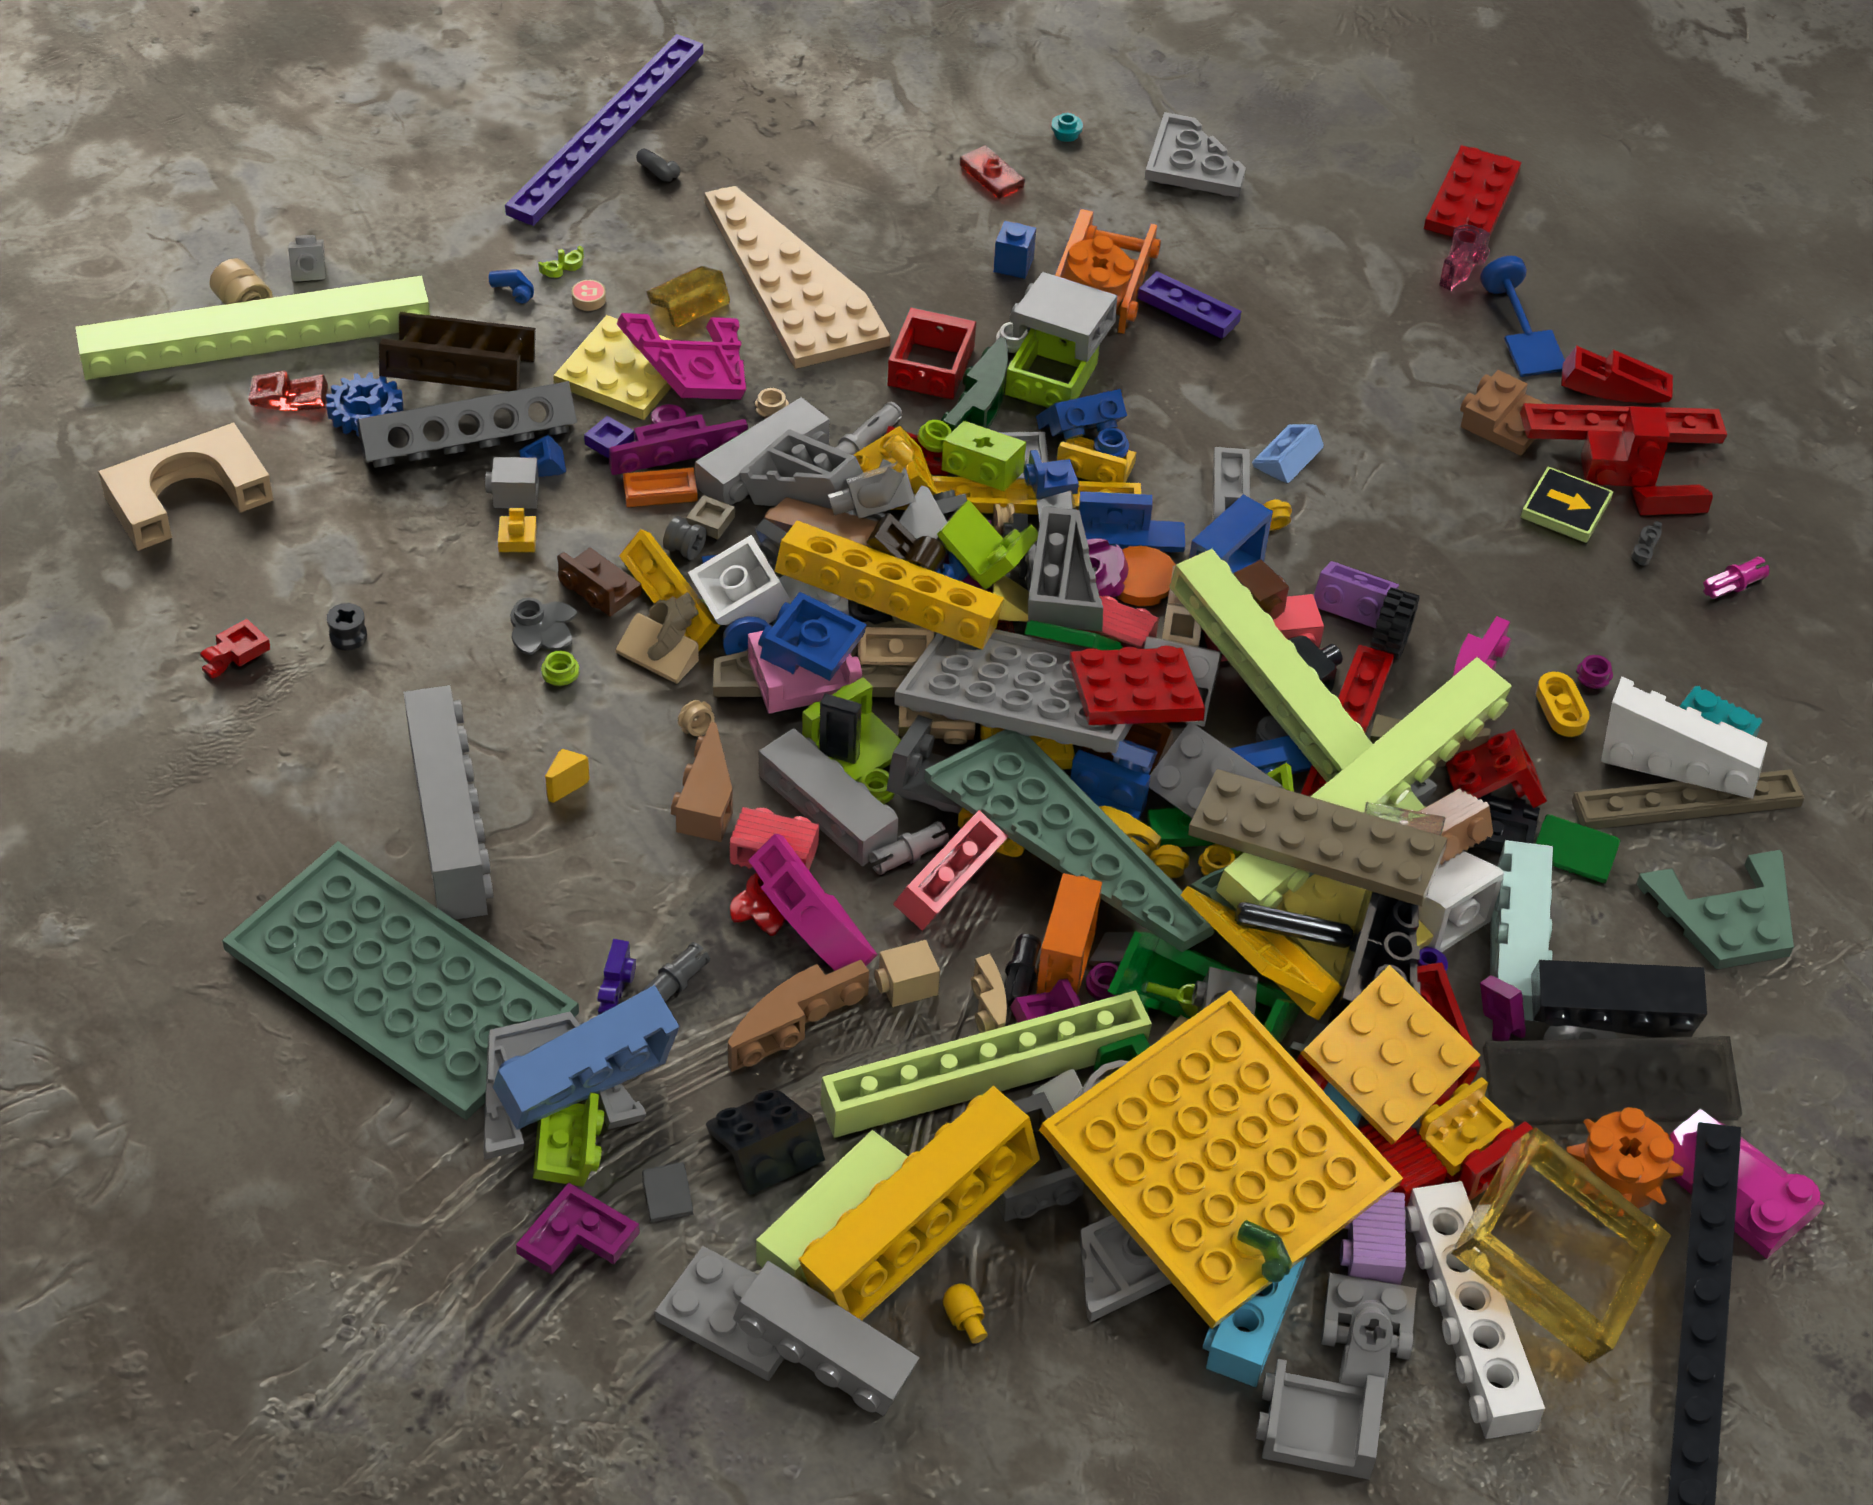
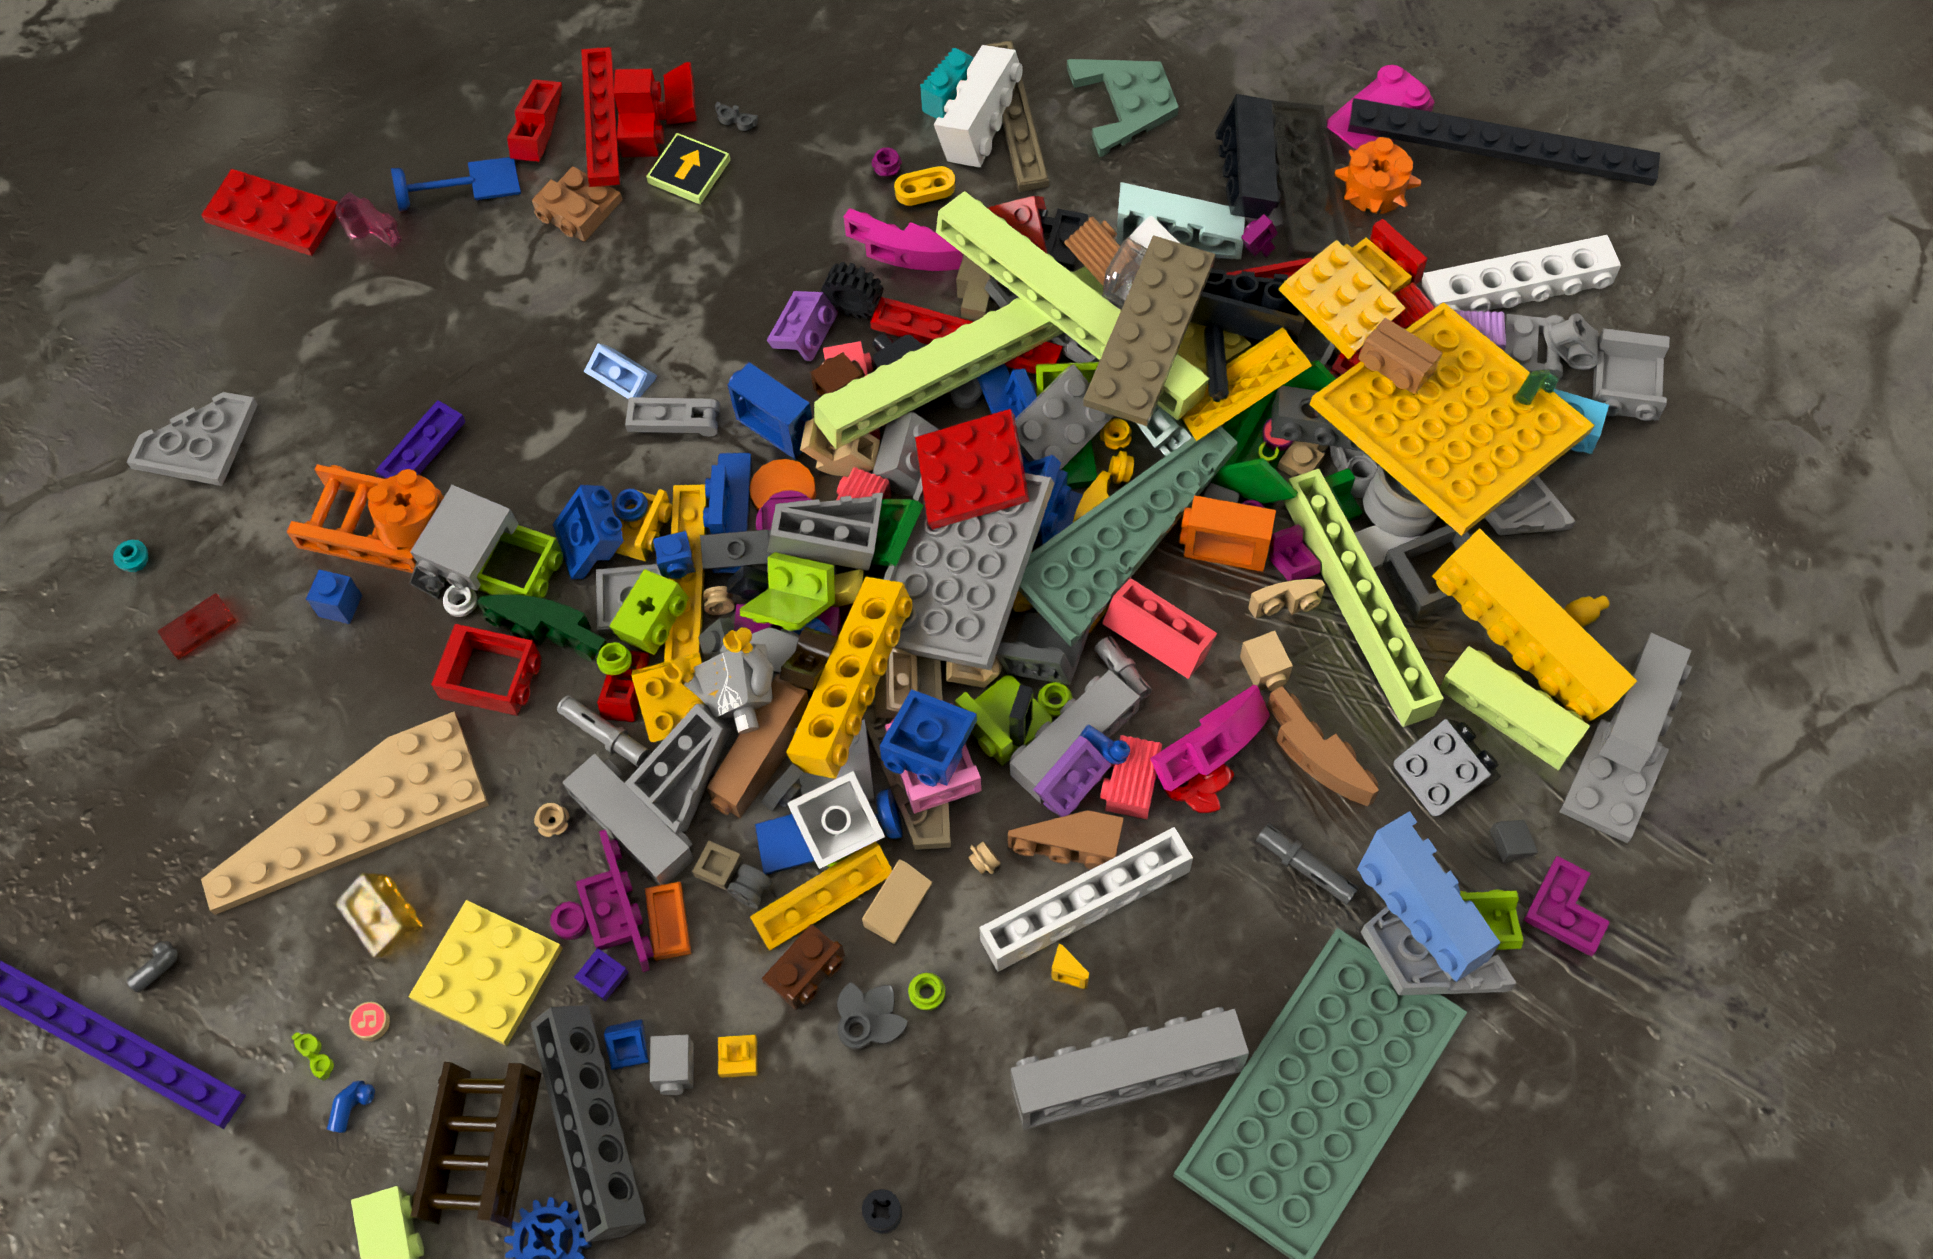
camera: 85 degrees left, 15 degrees up
dark purple plate [597,939,636,1014] -> none
dark pink wing [617,313,746,400] -> none
dark tan helmet [646,592,699,661] -> none
black axle [1004,934,1042,1009] -> none
yellow plate [1263,499,1292,531] -> none
clear yellow window [1451,1127,1671,1364] -> none
green slope [1536,814,1621,884] -> none
dark pink axle [1703,557,1769,599] -> none
none -> white brick [979,827,1193,972]
none -> medium lavender bracket [1033,735,1111,817]
none -> blue arm [1080,724,1130,765]
none -> medium nougat brick [1358,318,1443,395]

